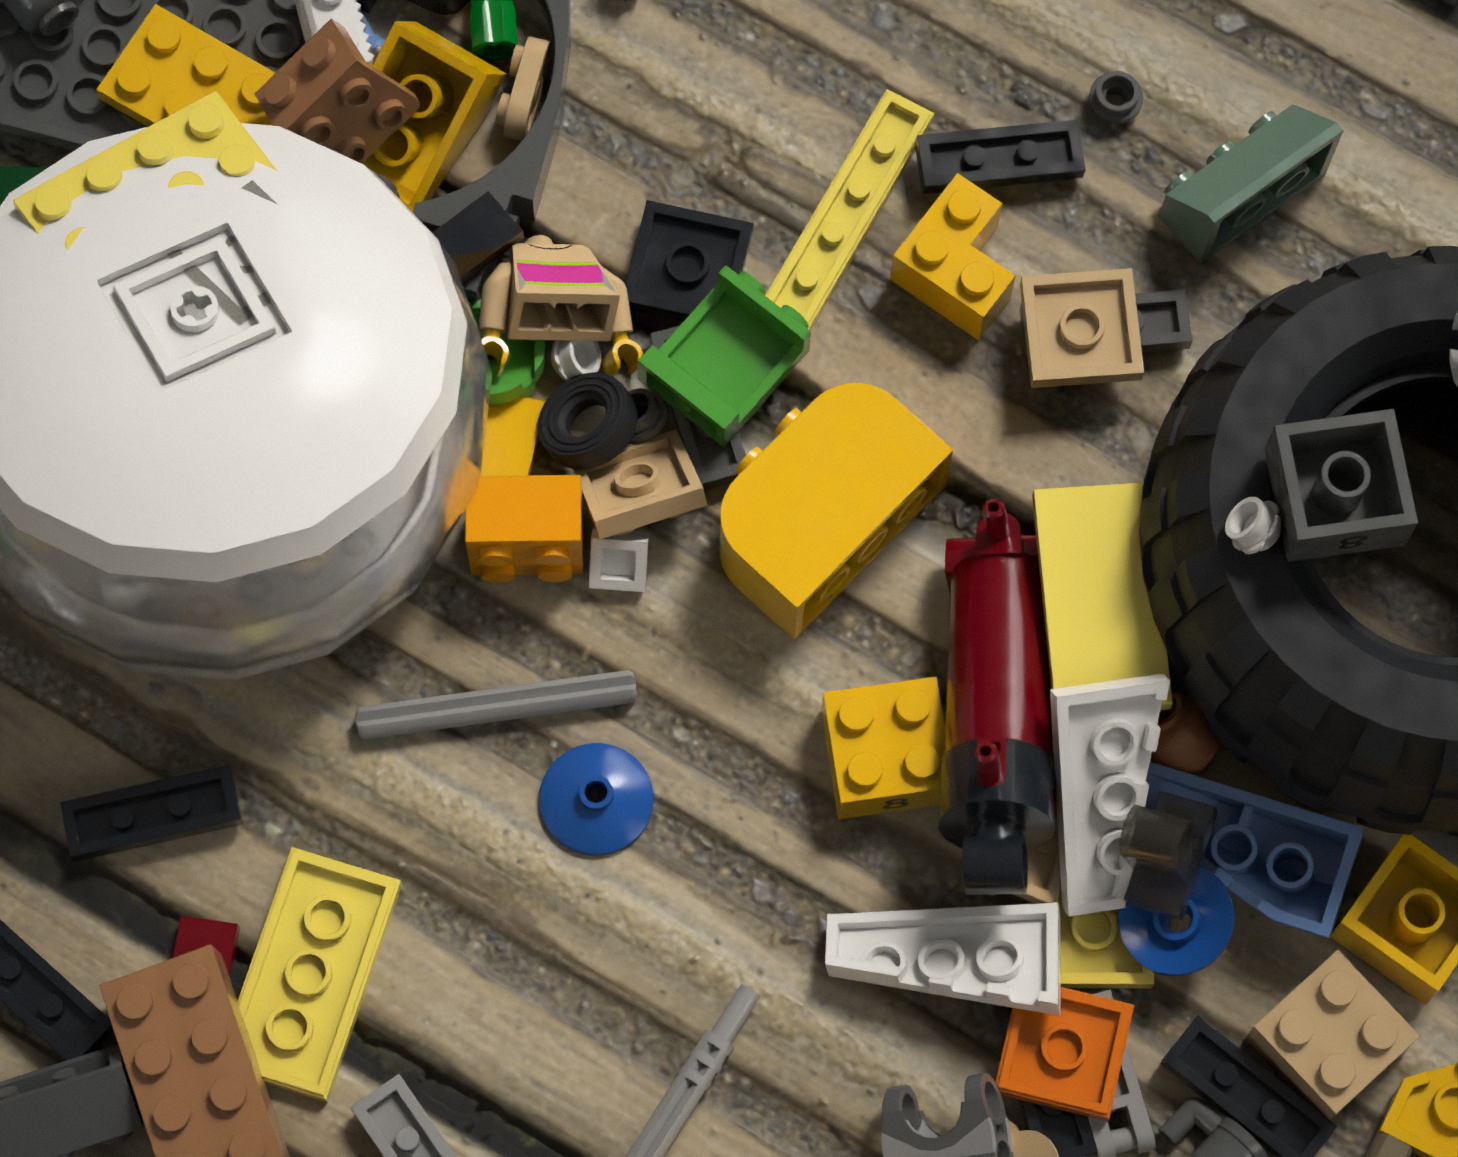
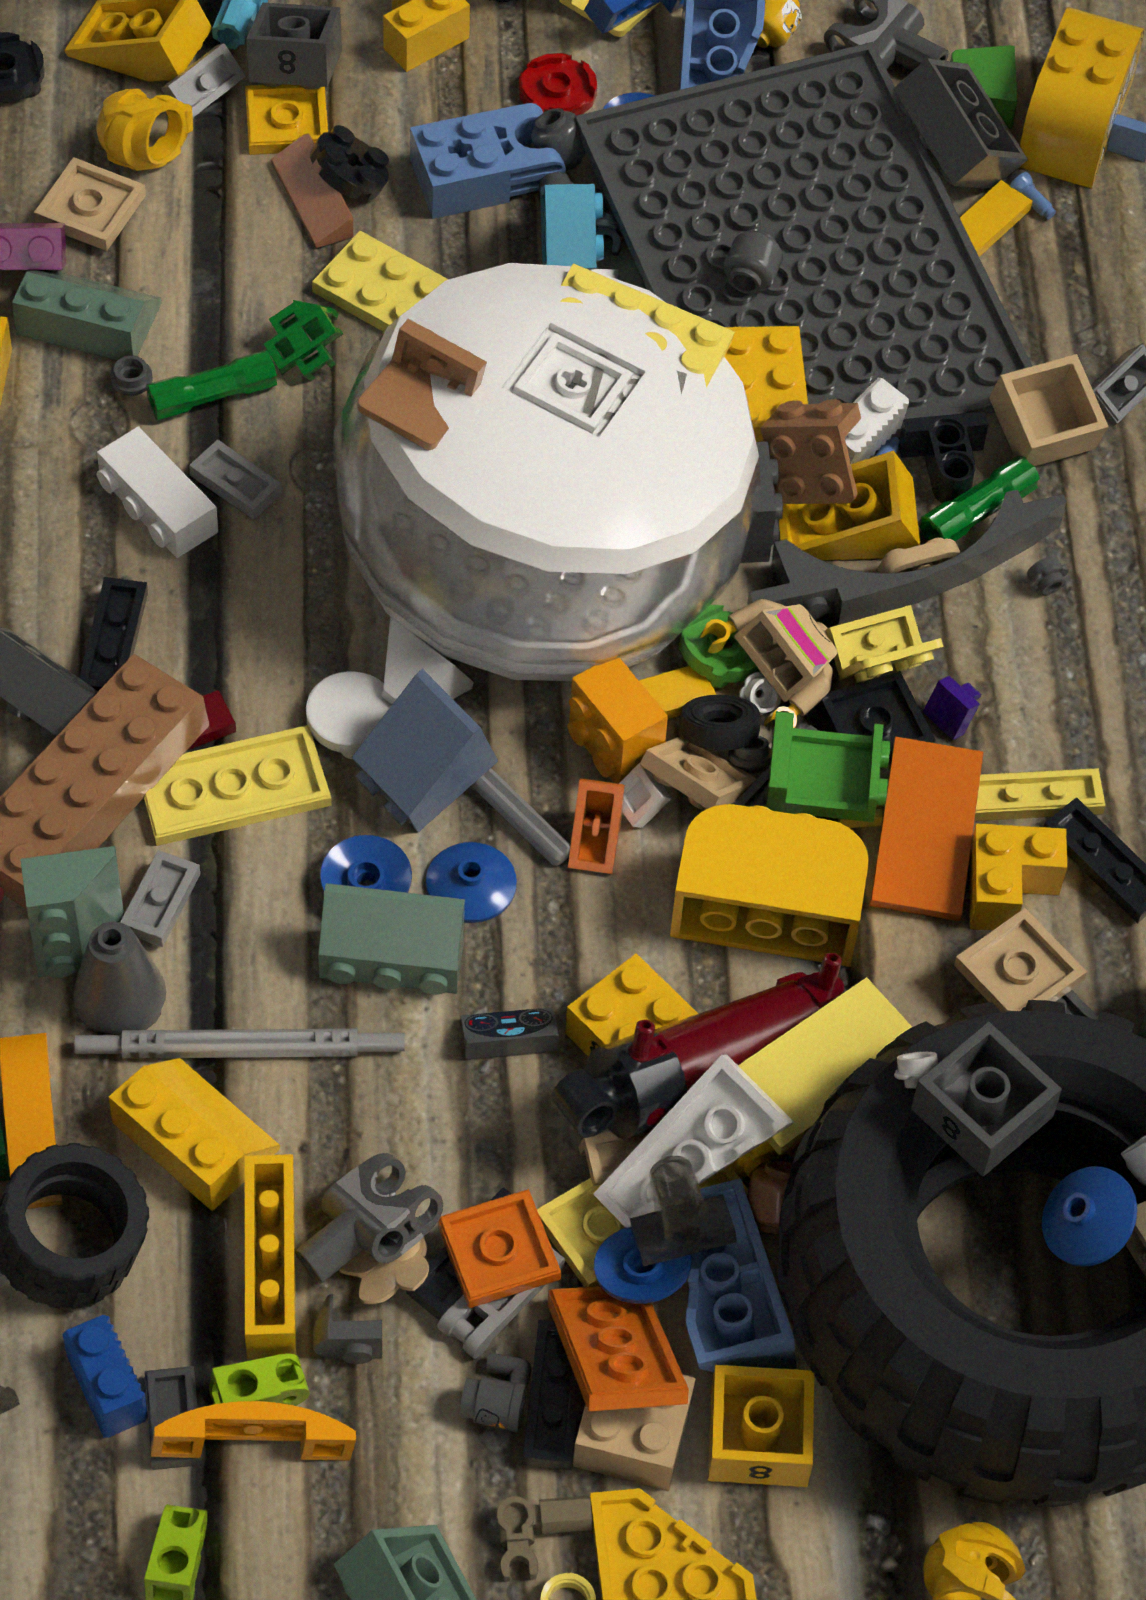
camera: 55 degrees right, 15 degrees down
black plate [60,765,243,862] -> none
black tile [432,191,524,289] -> none
white wing [825,903,1061,1016] -> none
none -> white tile [306,671,392,759]
none -> sand green slope [318,883,465,995]
none -> blue dish [320,835,412,893]
none -> sand blue slope [352,668,498,832]
none -> medium nougat bracket [357,319,487,450]
none -> white slope [381,616,474,704]
none -> slope [460,1007,559,1060]
none -> orange tile [548,1286,689,1412]
none -> orange slope [568,778,625,874]
none -> light yellow bracket [826,605,944,684]
none -> orange tile [870,736,984,921]
none -> dark purple tile [923,676,982,740]

